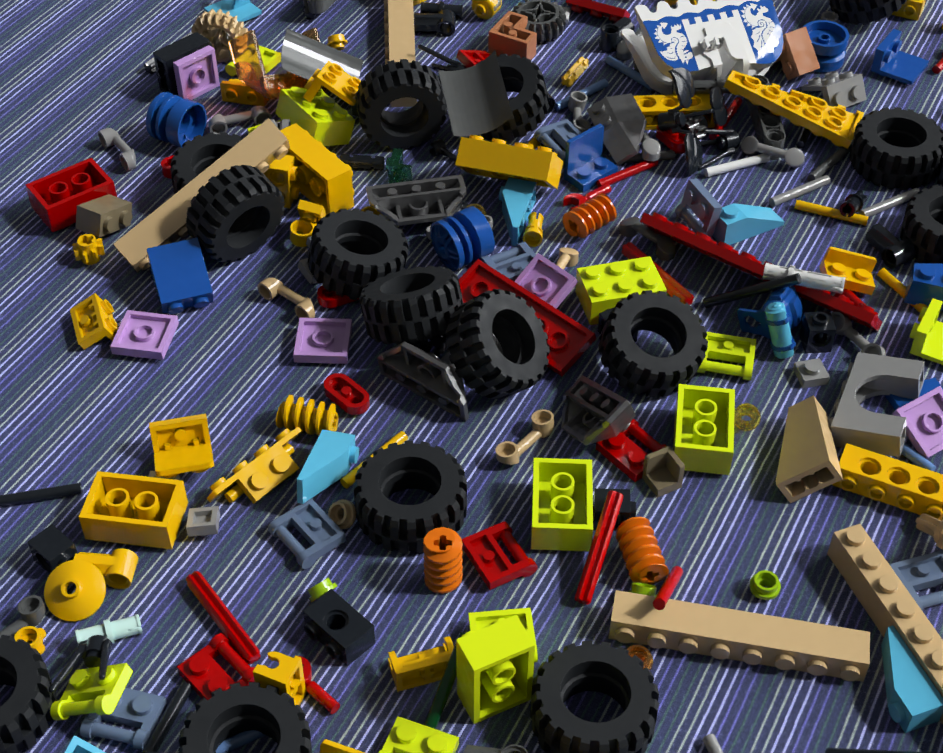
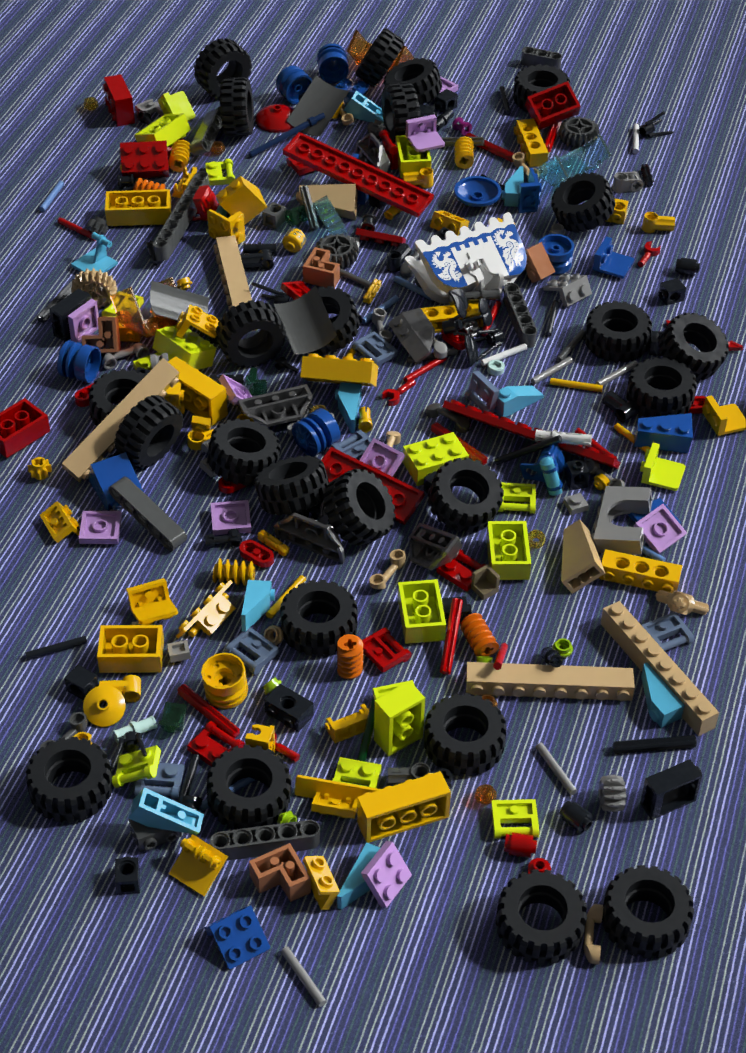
camera: 10 degrees left, 0 degrees up
dark tan brick [76,194,132,238] -> none
light grey bar [98,128,136,171] -> none
tan bar [257,278,315,318] -> none
orange piece [563,193,617,238] -> none
blue bracket [564,124,618,192] -> none
yellow wing [723,70,864,149] -> none
light grey bar [741,136,805,168] -> none
yellow bracket [819,247,877,295] -> none
black axle [839,190,867,217] -> none
none -> nougat brick [81,316,121,353]
none -> dark grey beam [108,476,187,551]
none -> clear green bracket [159,702,187,733]
none -> yellow wheel [201,653,248,709]
none -> black bar [205,529,242,548]
none -> lavender plate [218,374,253,405]
none -> yellow axle [257,530,290,557]
none -> dark grey bar [340,269,372,288]
none -> light aqua tile [487,360,505,376]
none -> black pin [541,647,563,668]
none -> yellow plate [593,473,610,490]

